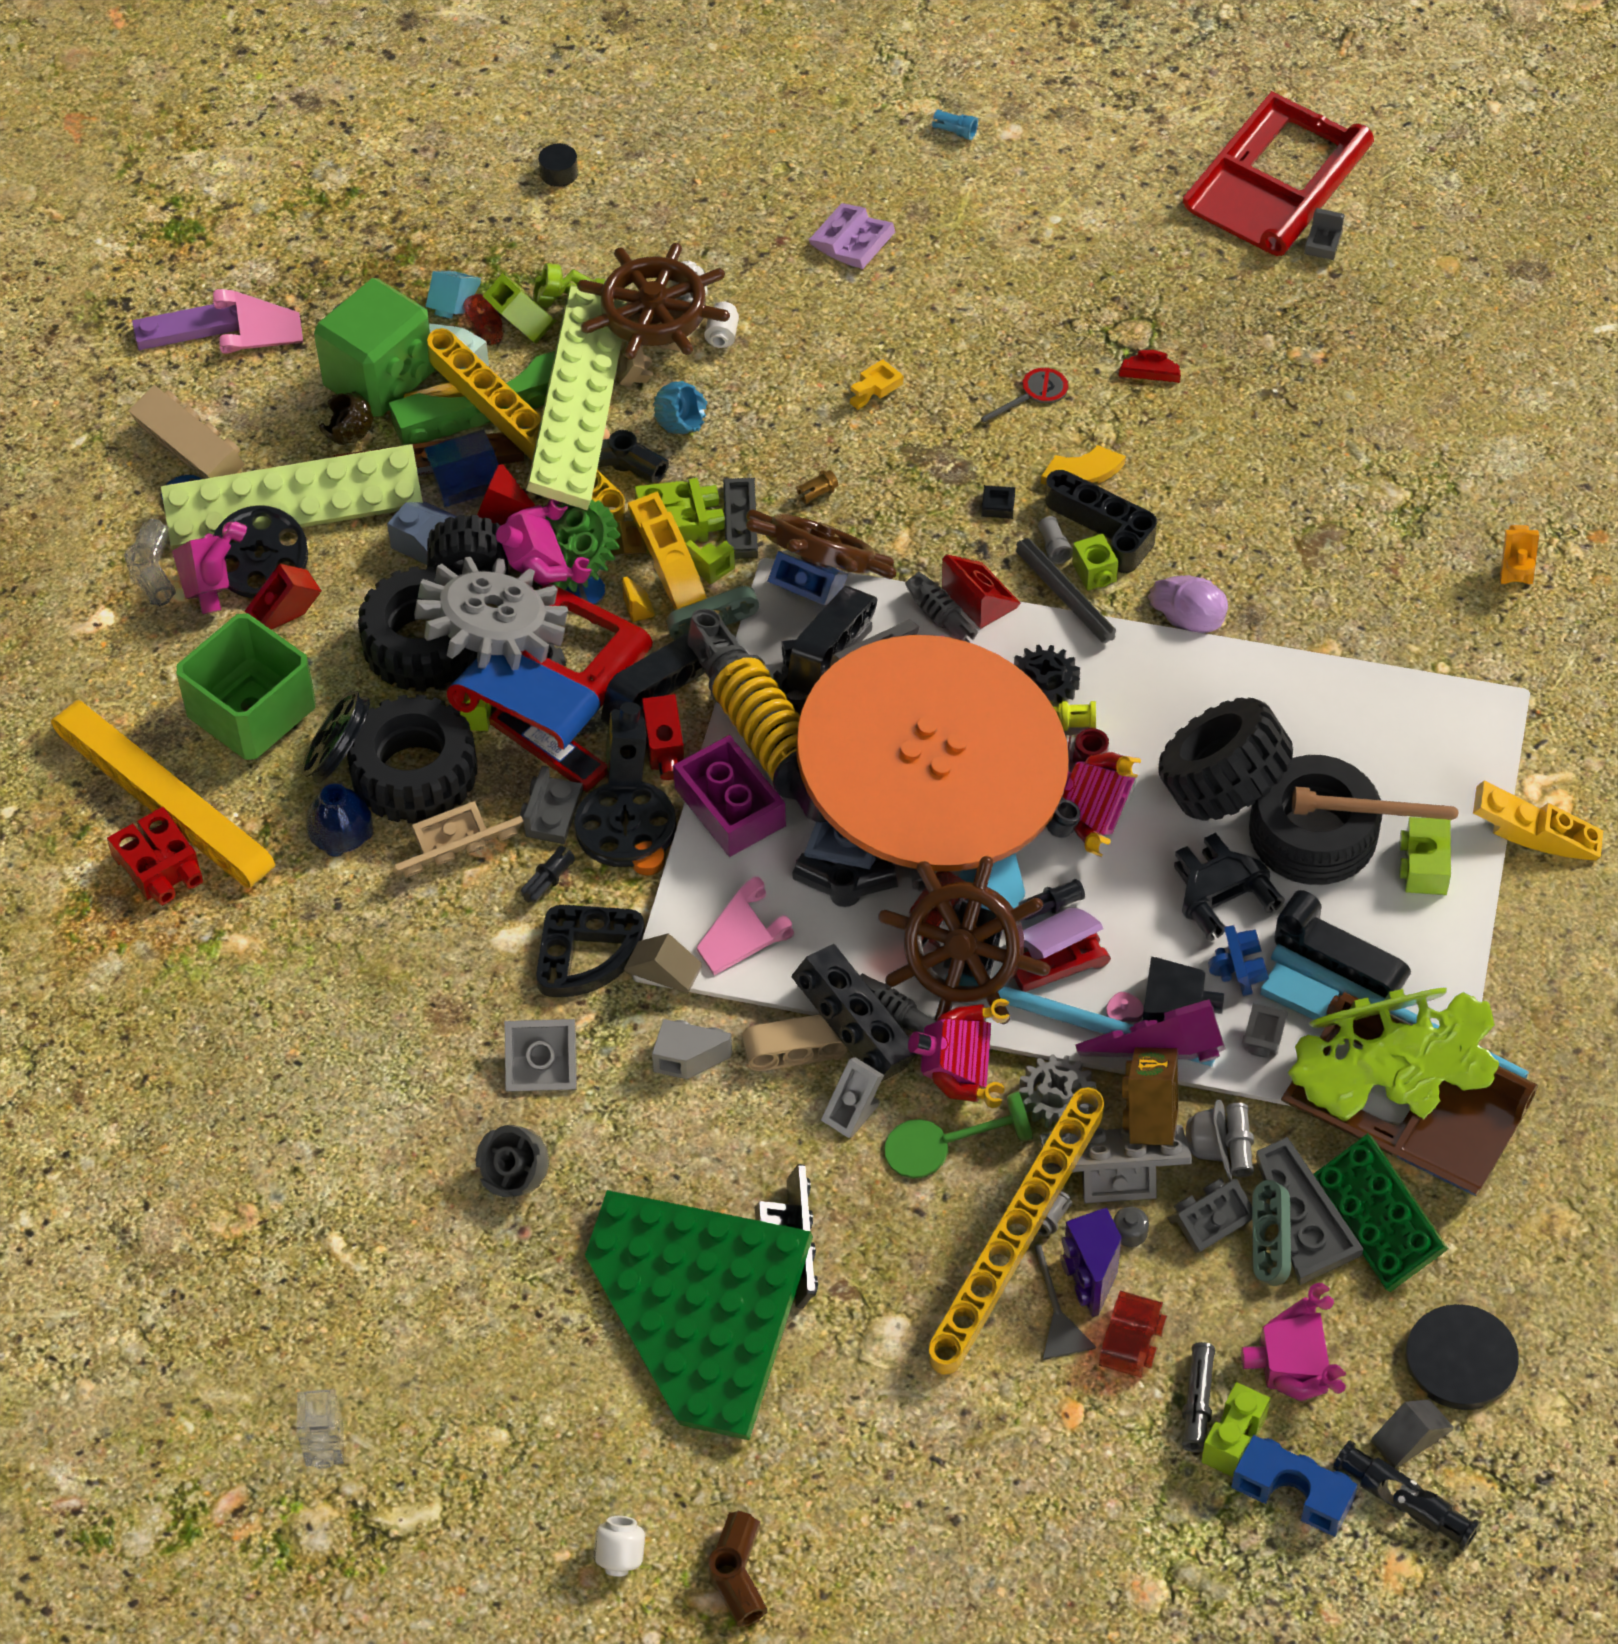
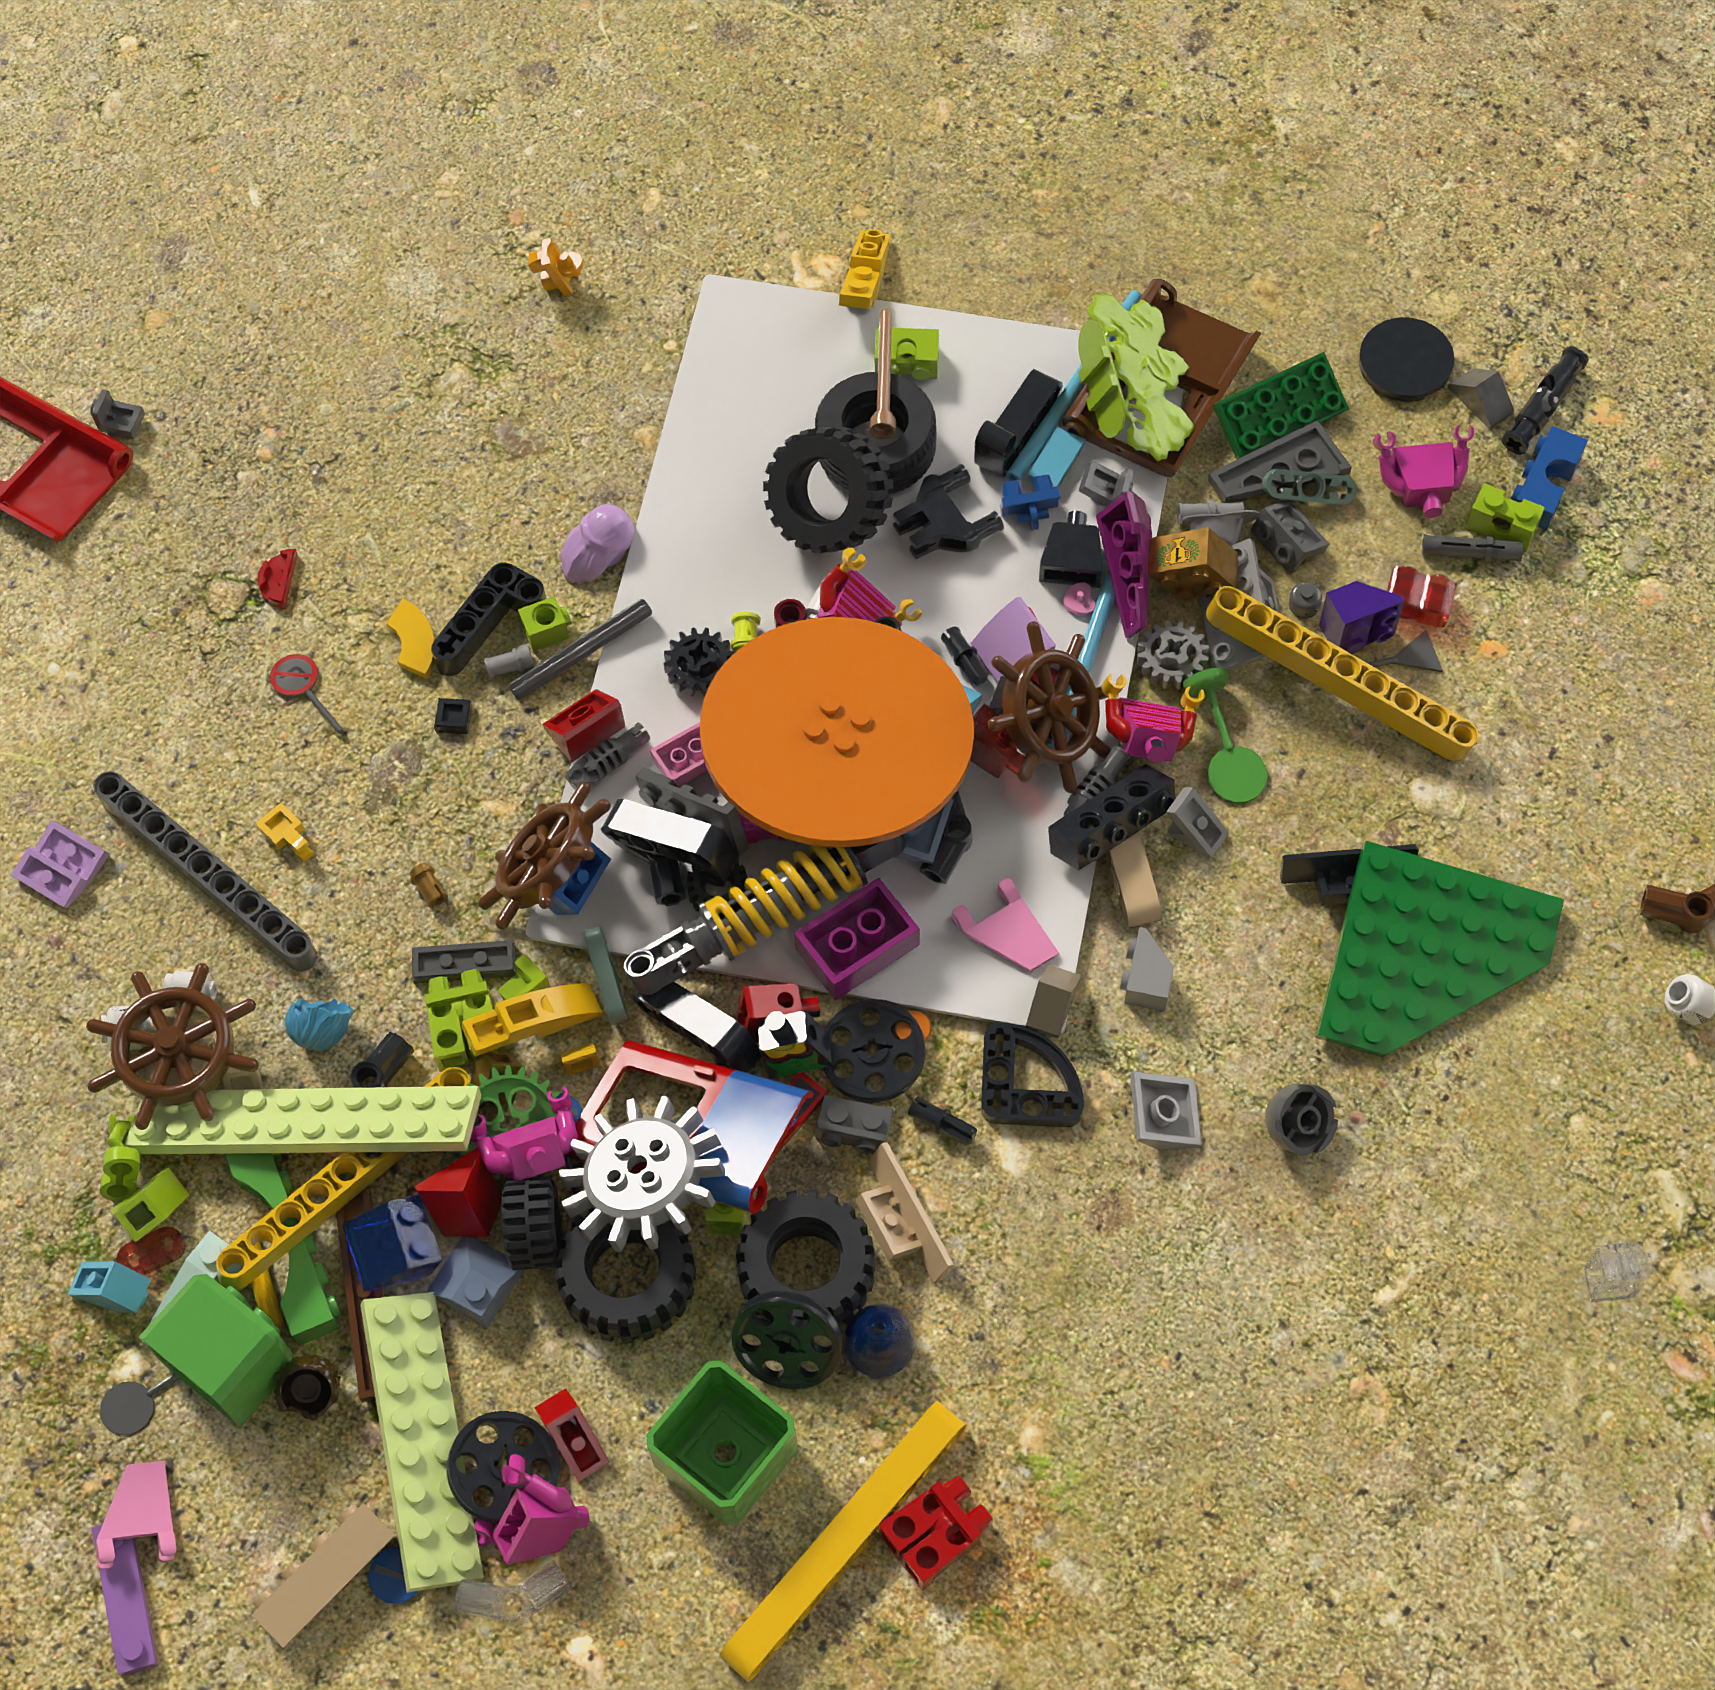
camera: 90 degrees left, 10 degrees up
none -> dark grey beam [93,771,317,971]

